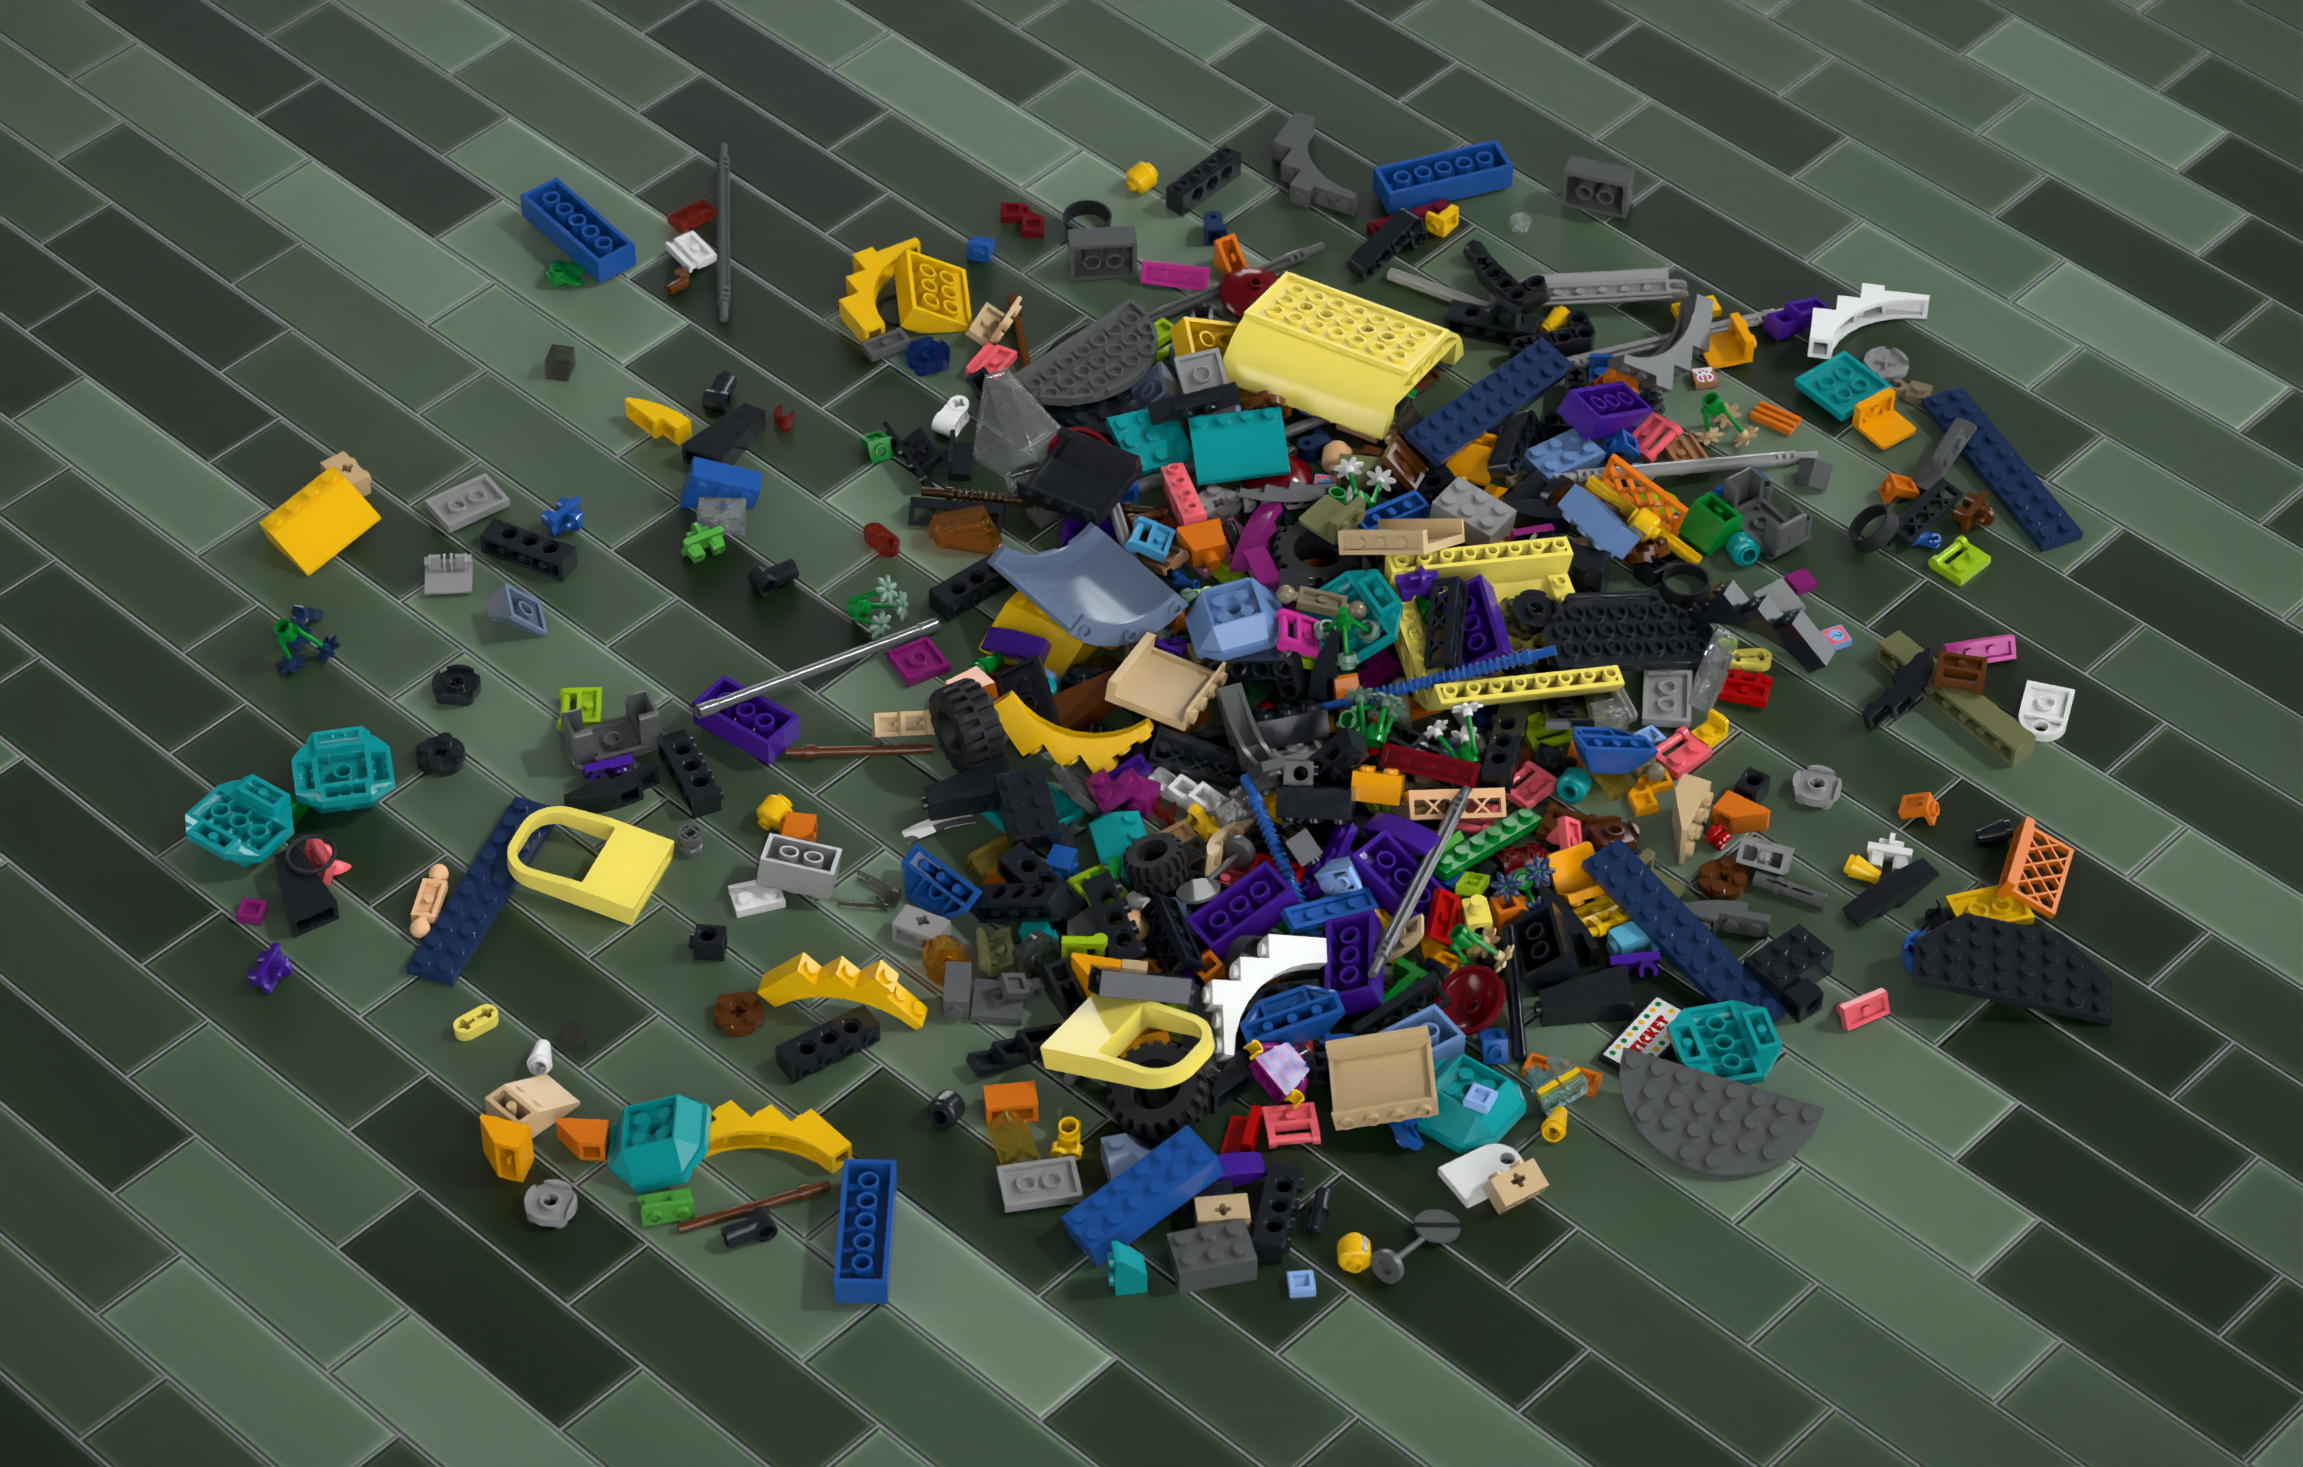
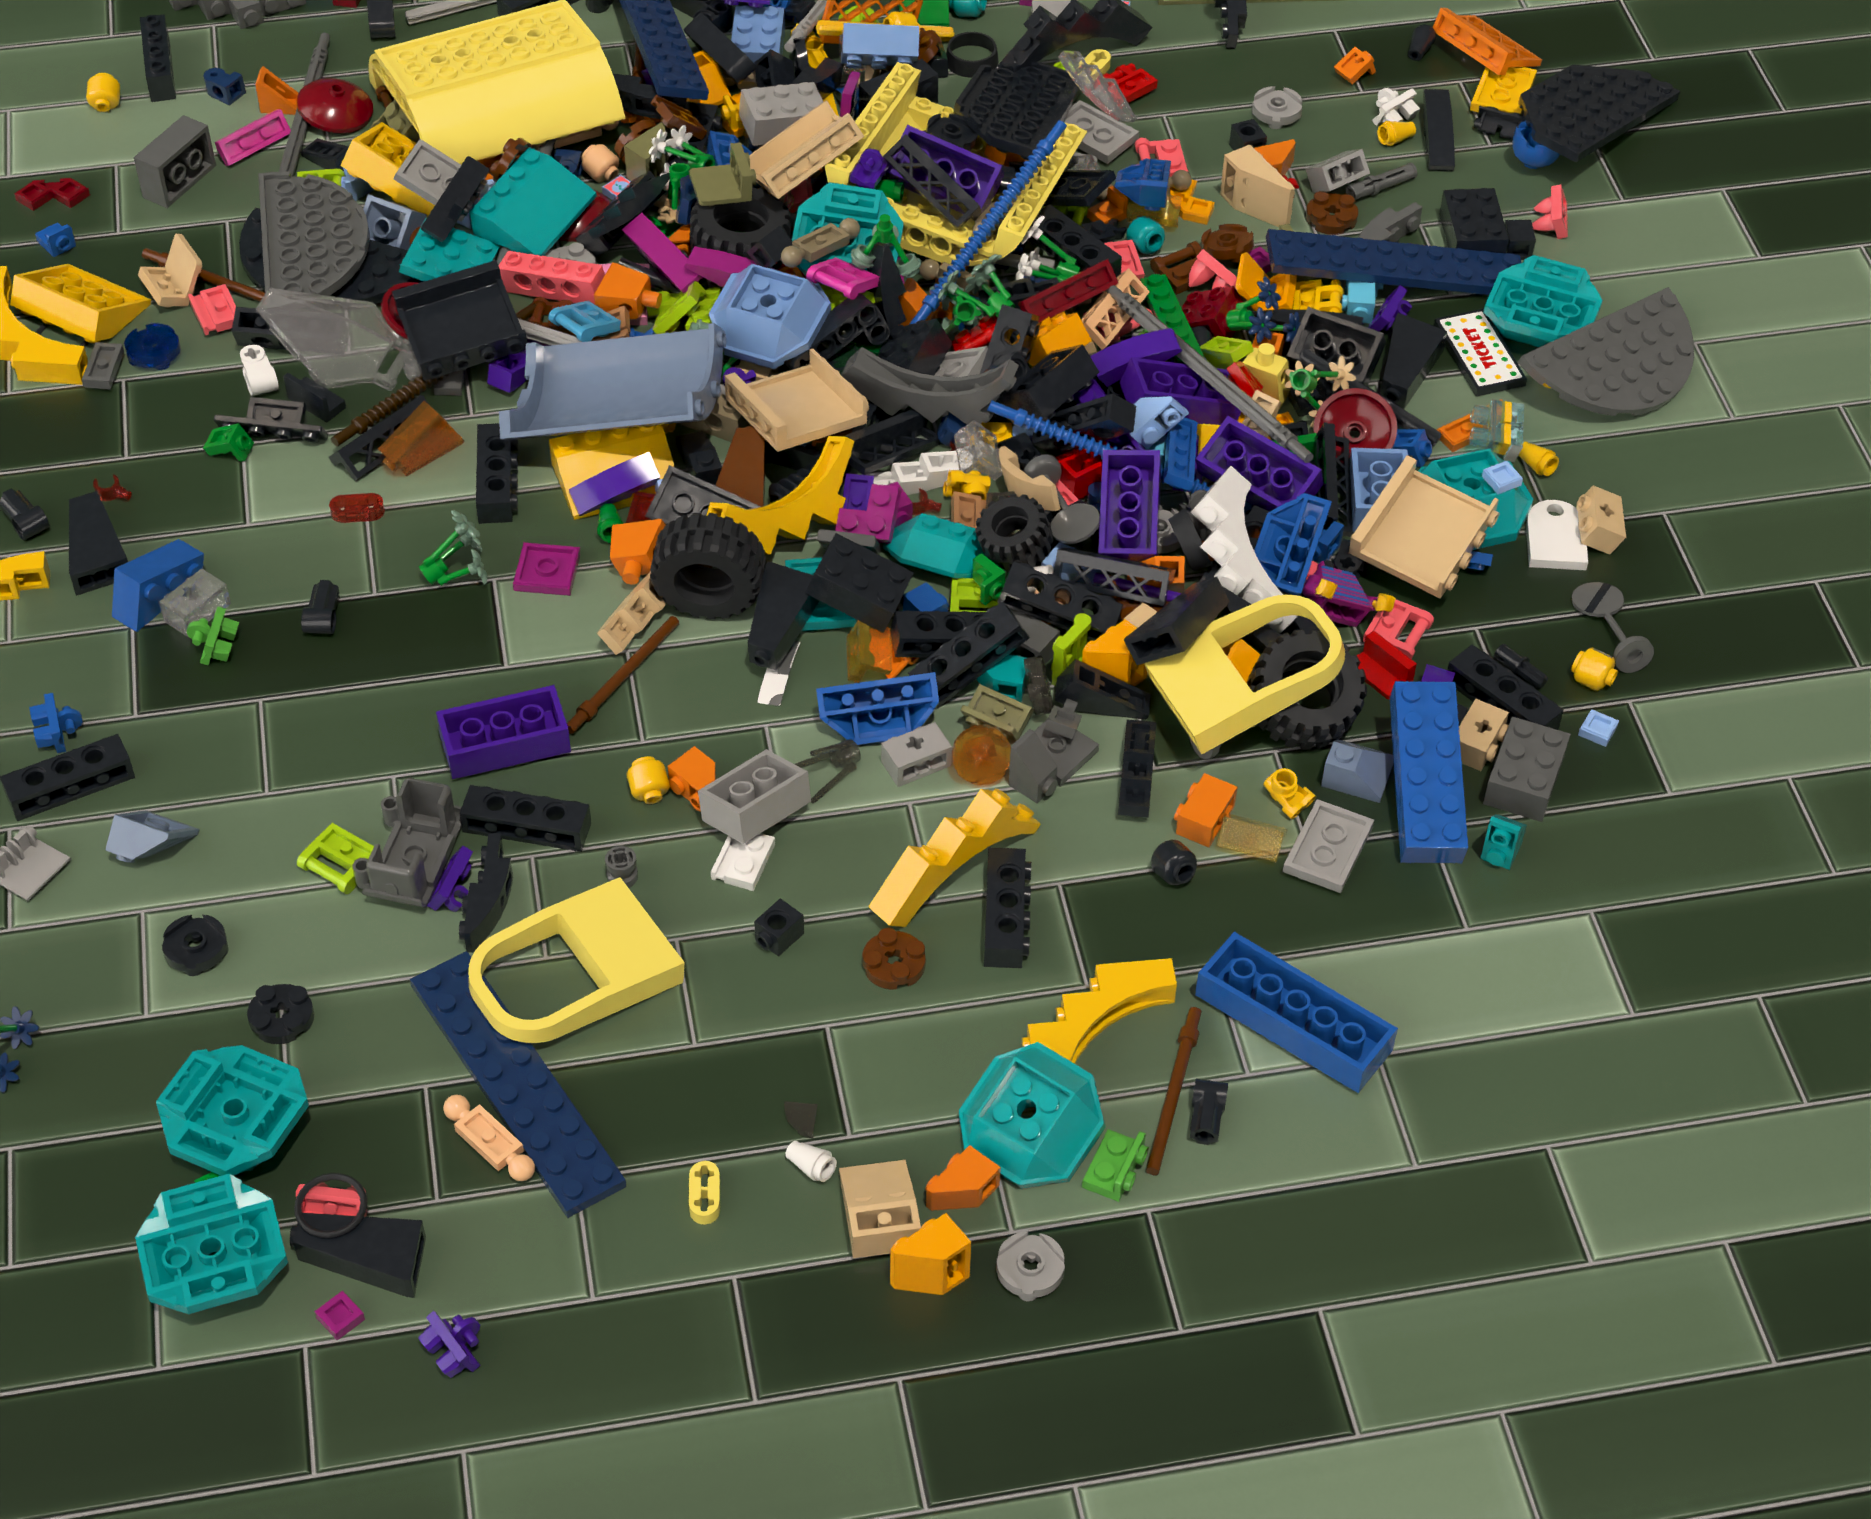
camera: 55 degrees left, 5 degrees up
dark grey piece [693,617,941,719] -> none
black tyre [1063,200,1112,234] -> none
light blue tile [1633,724,1667,746] -> none
yellow bracket [1690,708,1729,749] -> none
none -> lime plate [652,281,706,334]

